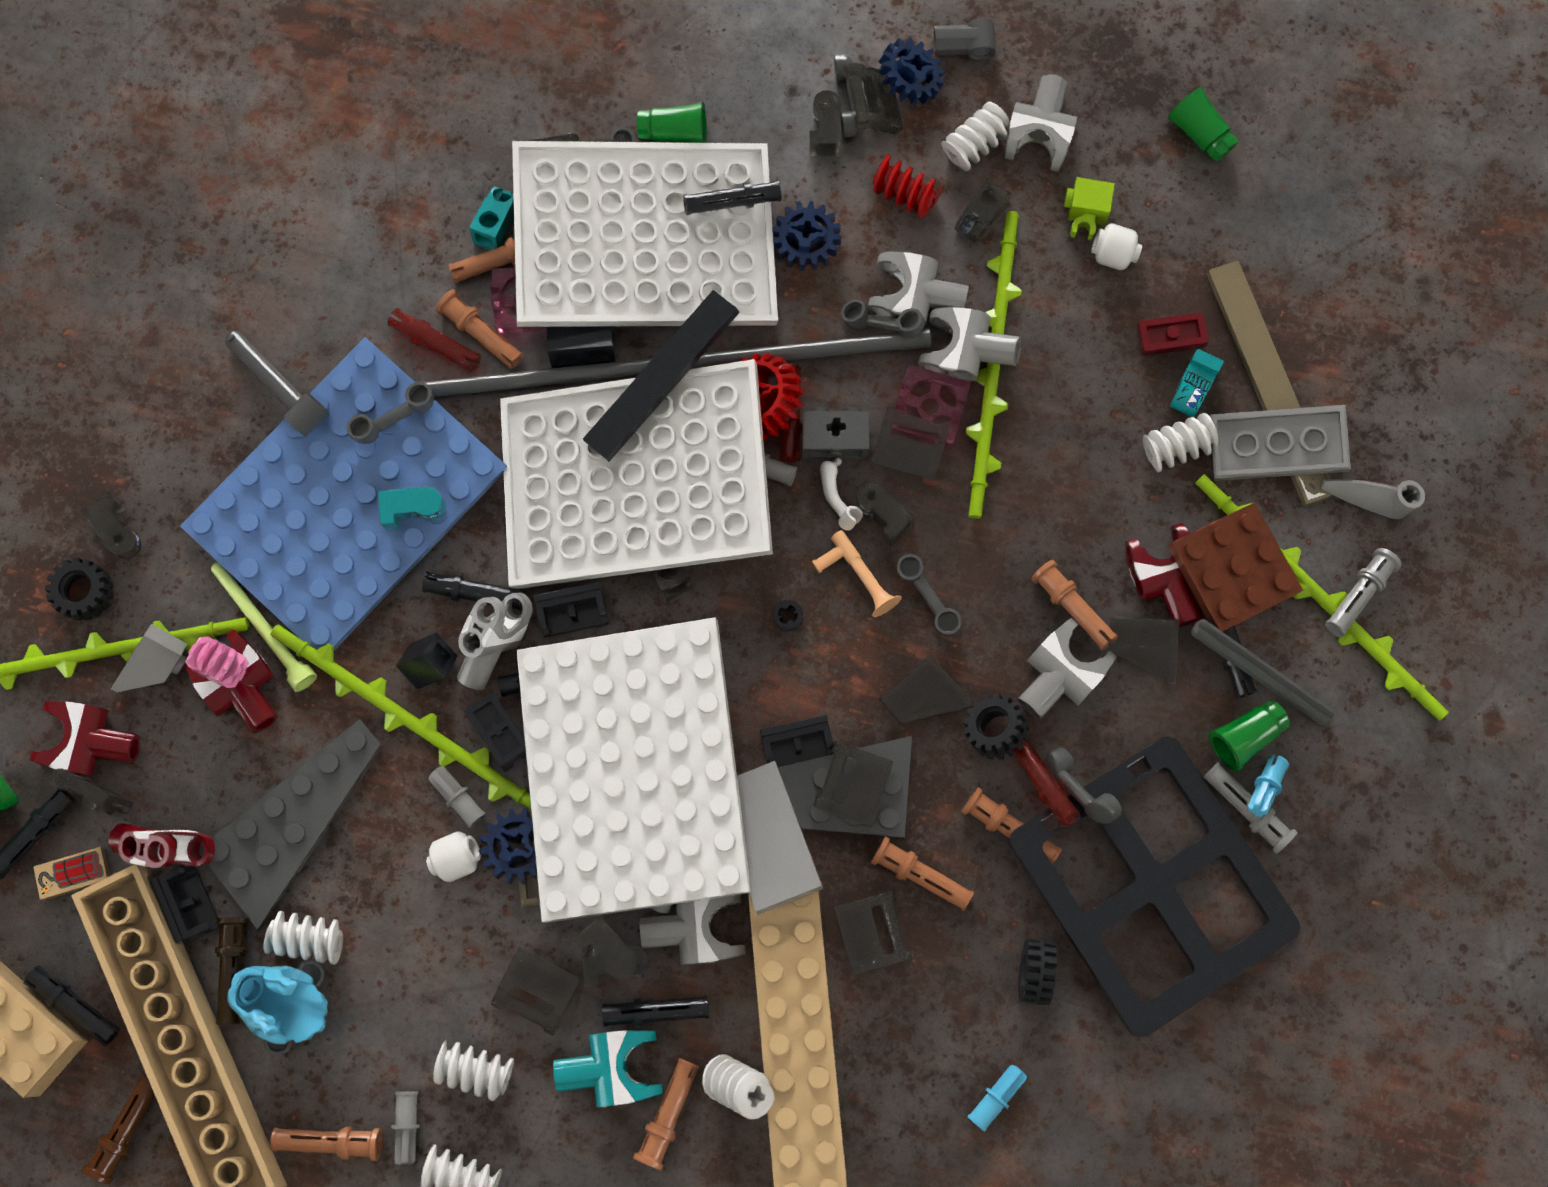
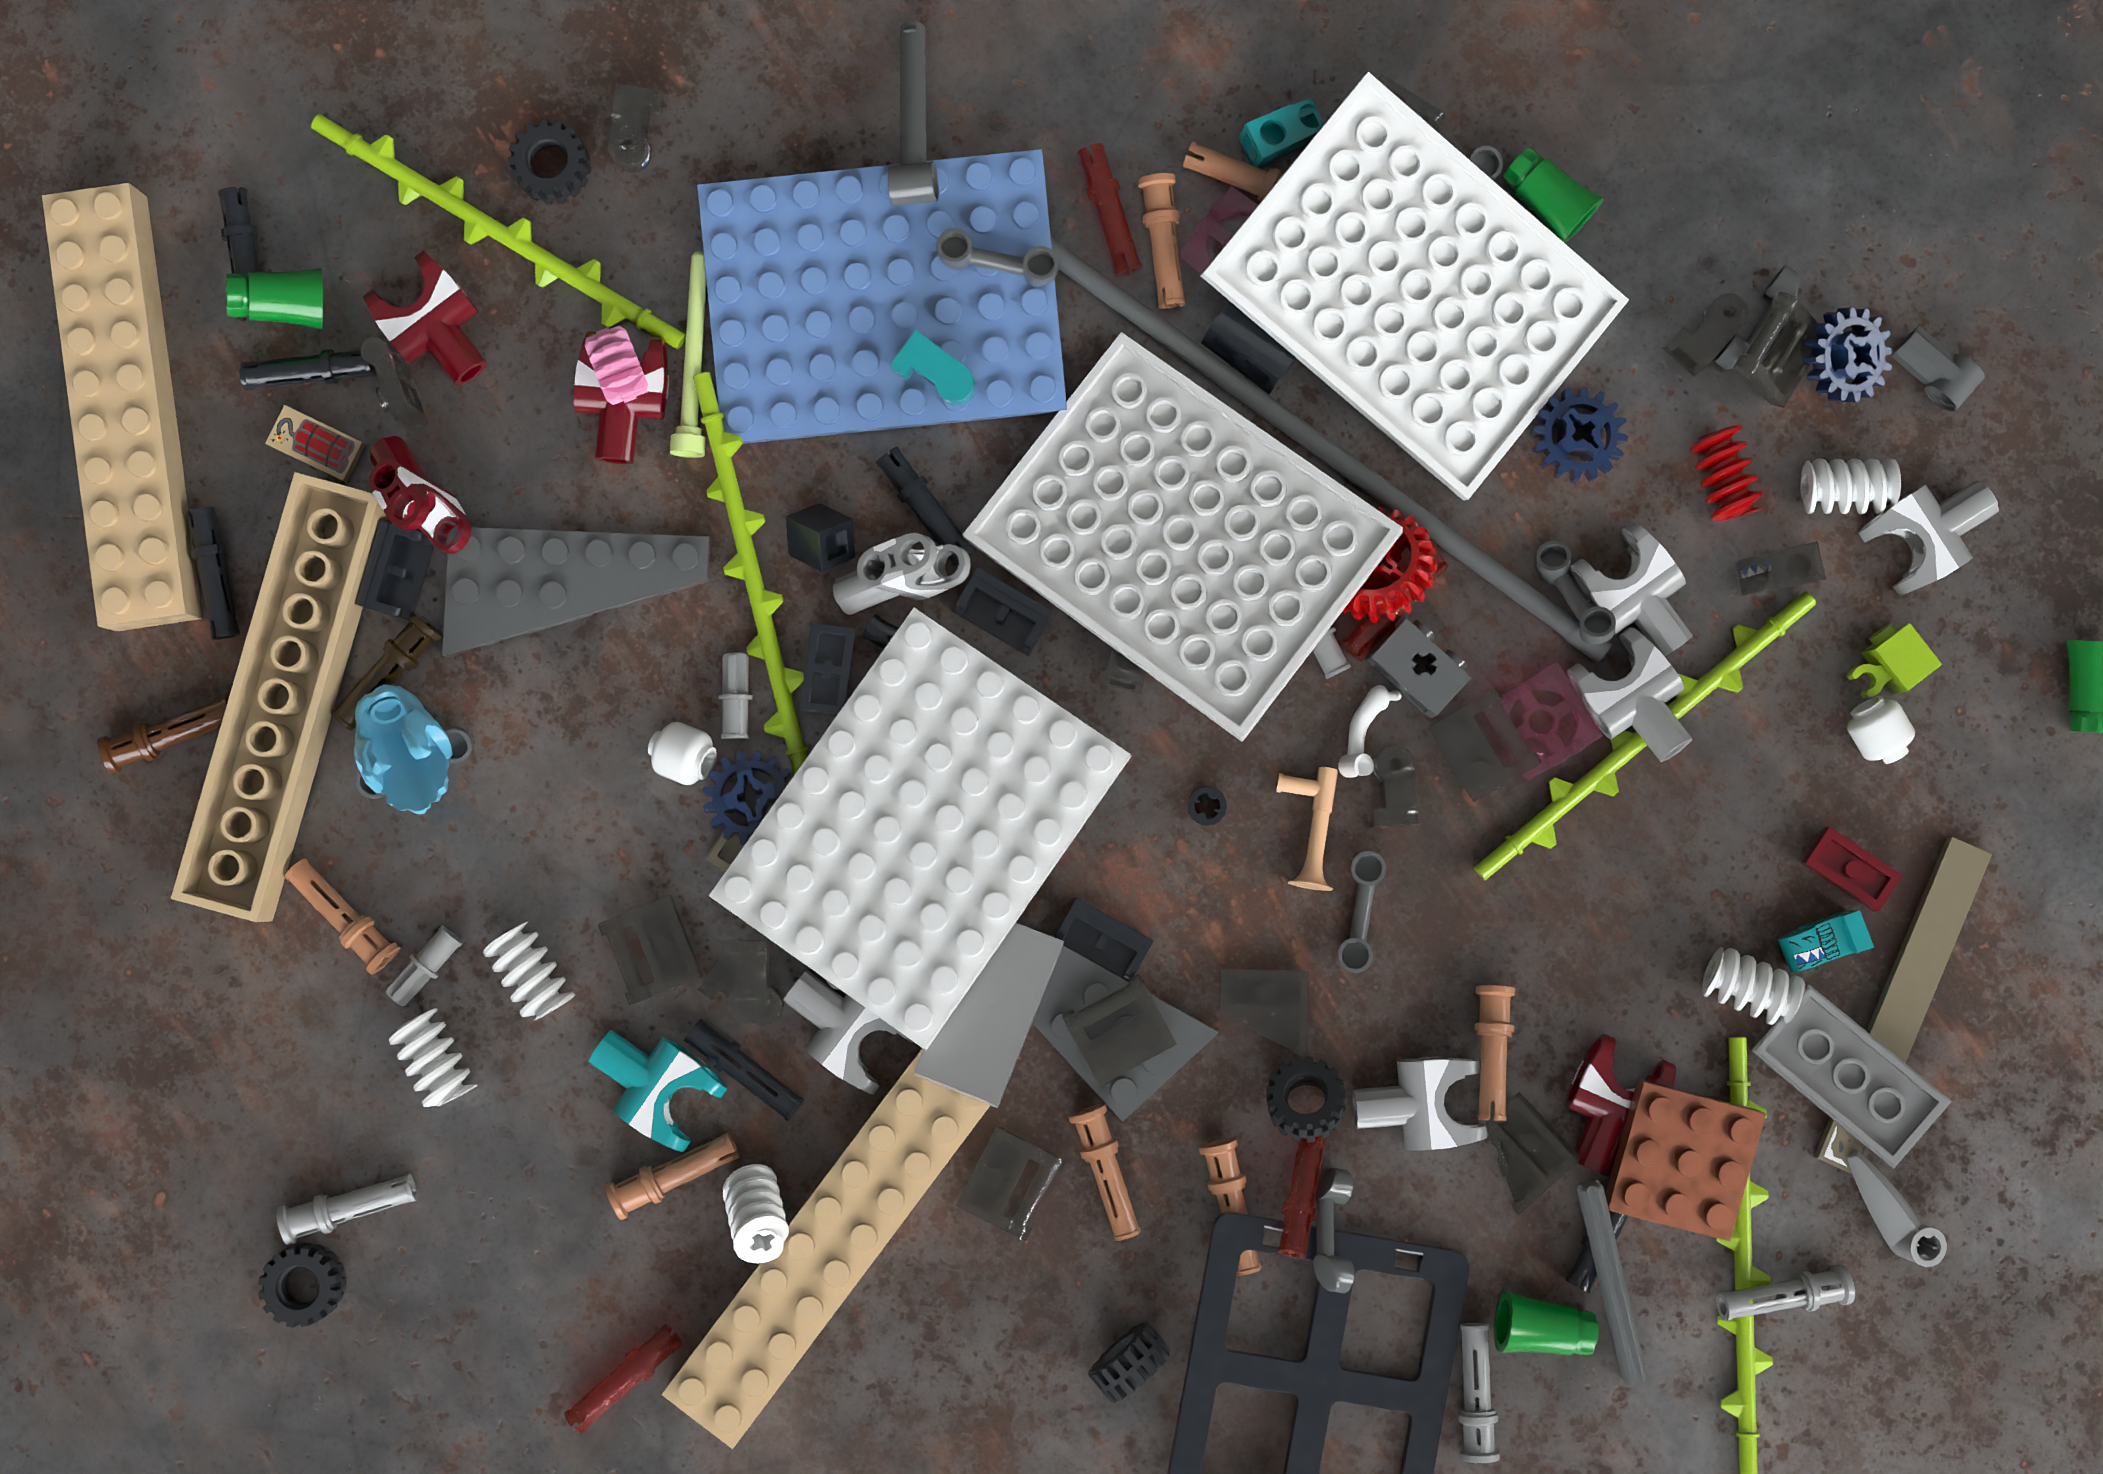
camera: 35 degrees right, 10 degrees up
light grey slope [111,624,187,692] -> none
white piece [263,911,343,965] -> none
black tile [583,290,740,462] -> none
black pin [683,180,782,215] -> none
medium azure axle [967,1064,1027,1132] -> none
medium azure axle [1248,755,1289,818] -> none

